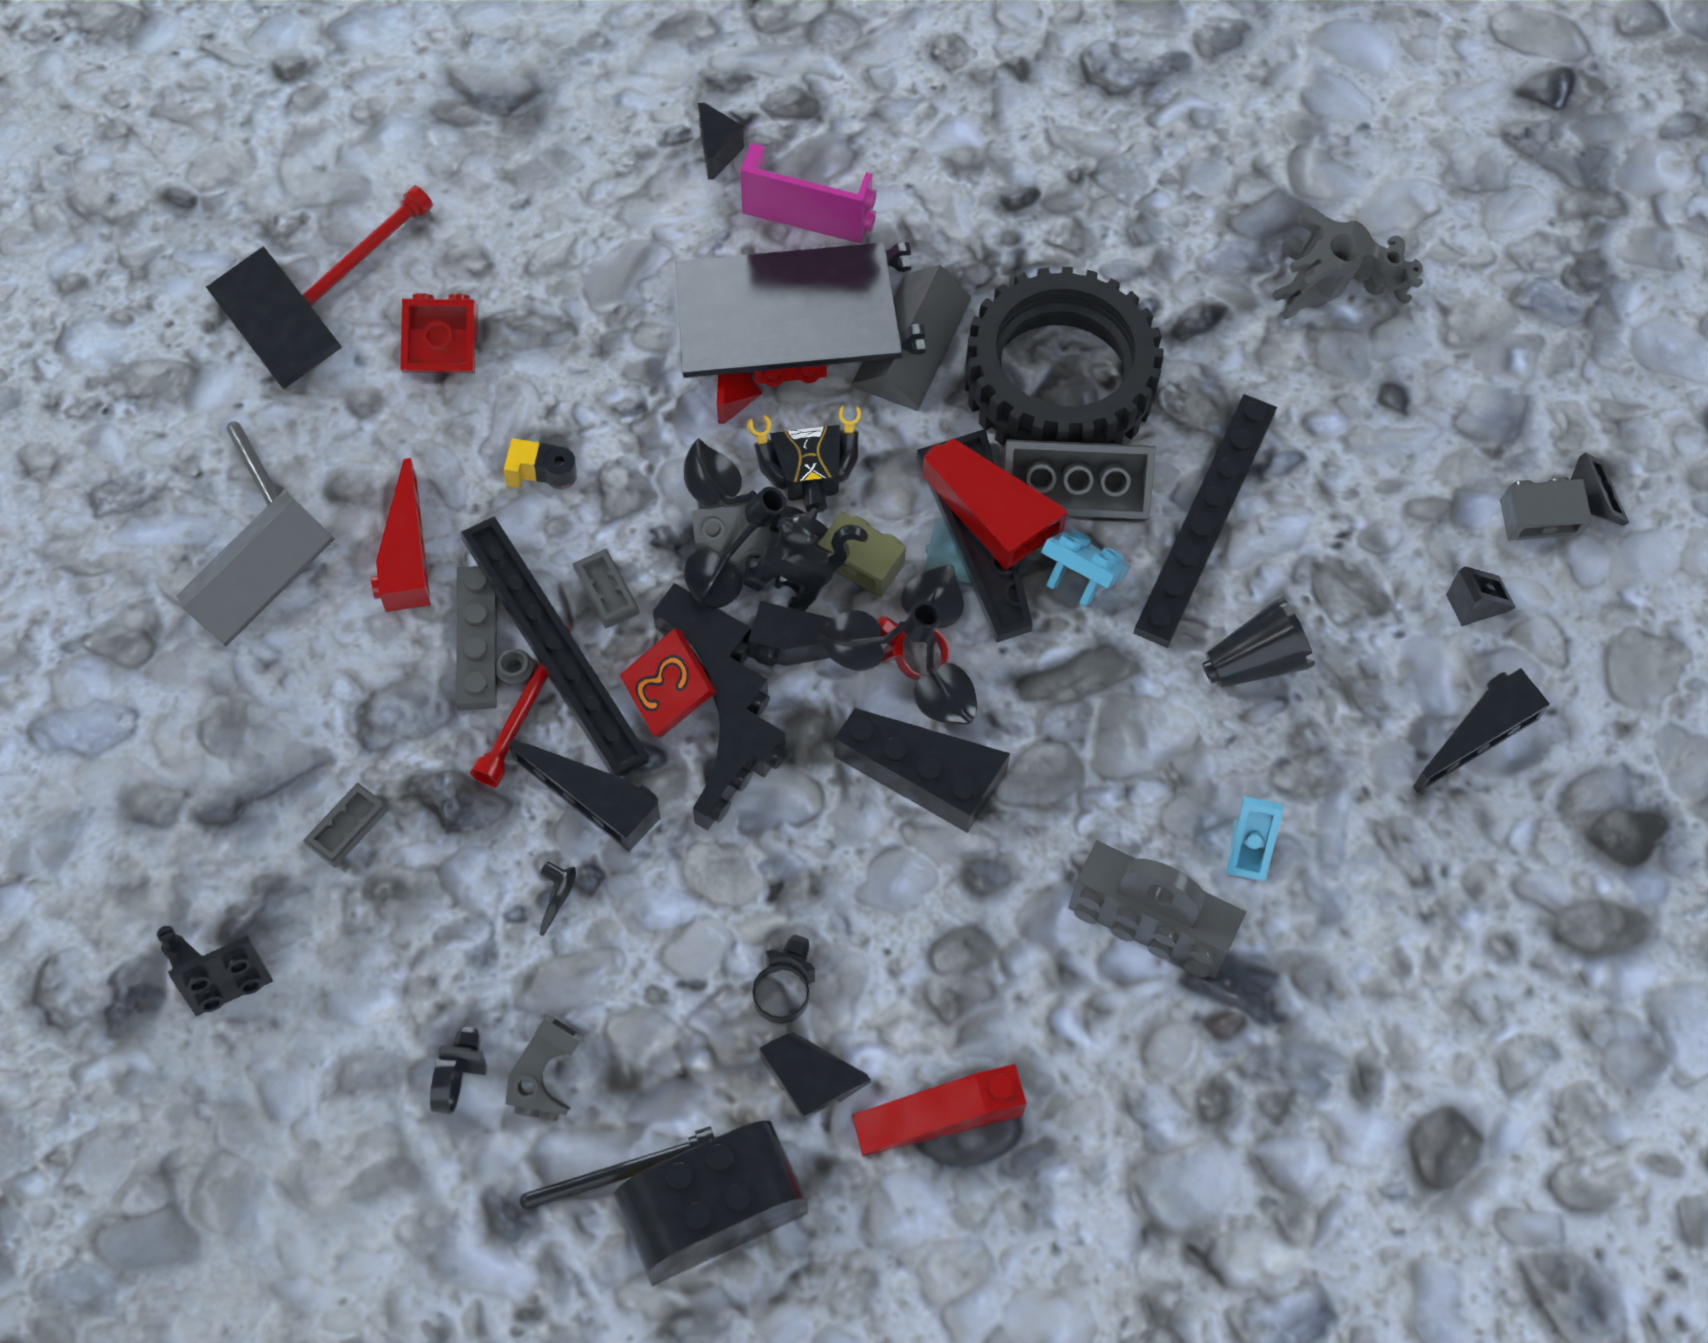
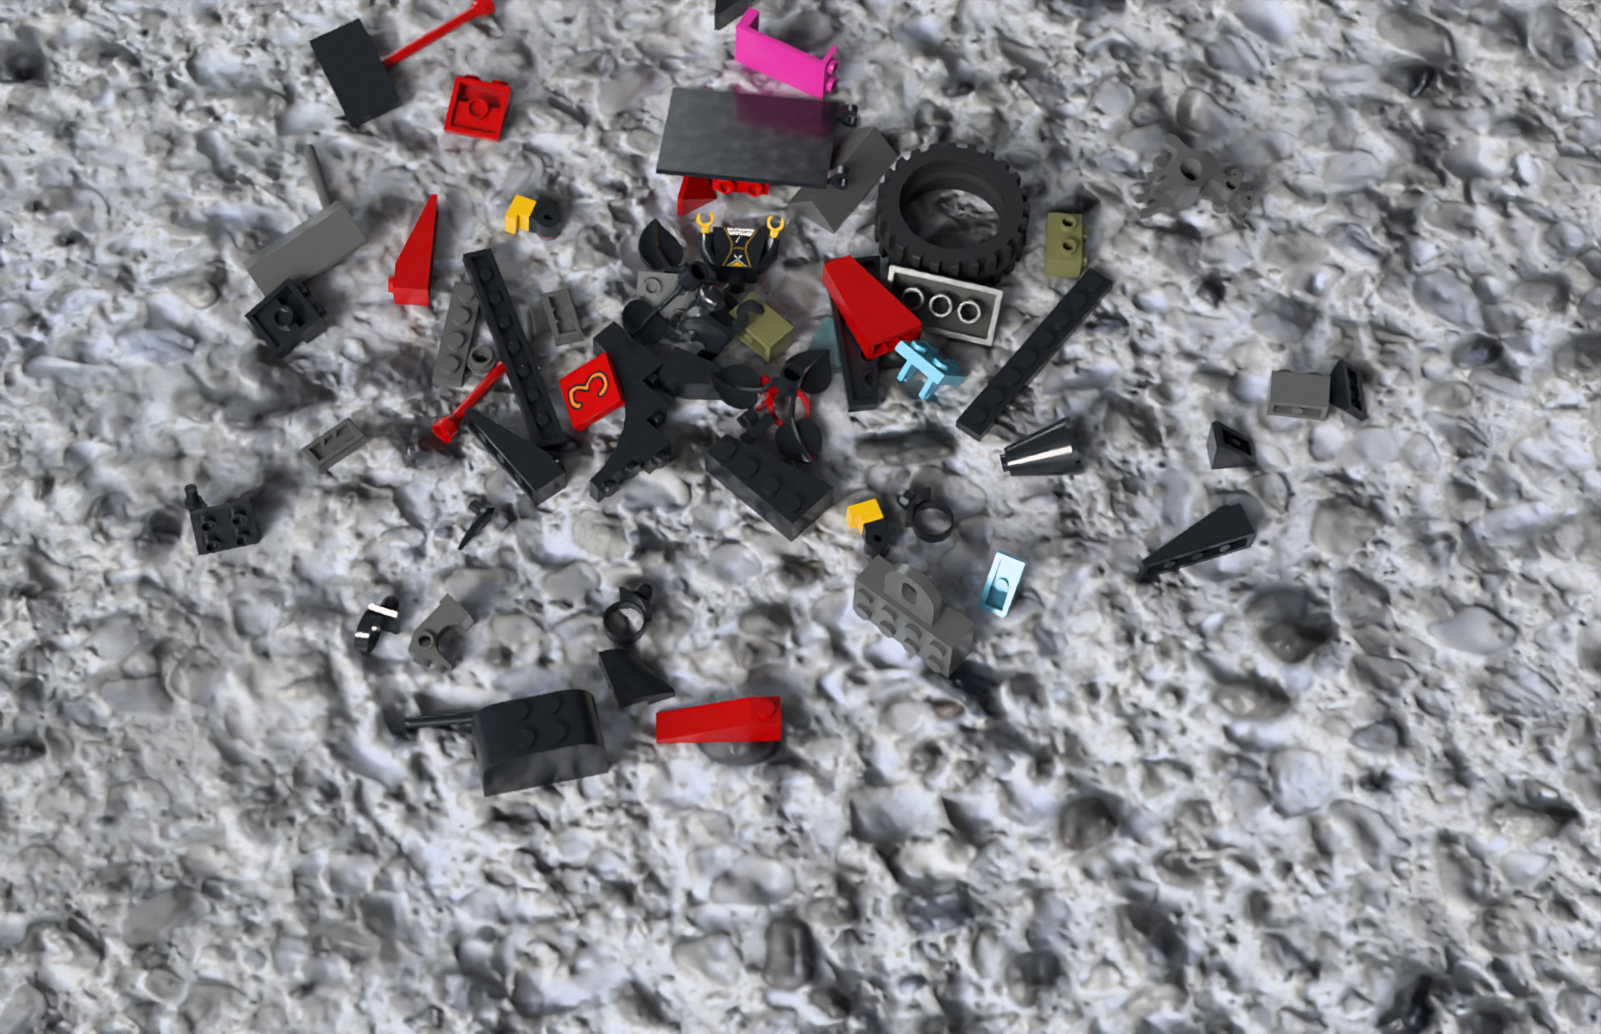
camera: 10 degrees right, 5 degrees down
none -> black plate [245,277,329,359]
none -> black tile [736,407,776,444]
none -> leg [846,498,891,560]
none -> black piece [896,486,954,543]
none -> olive brick [1045,213,1087,278]

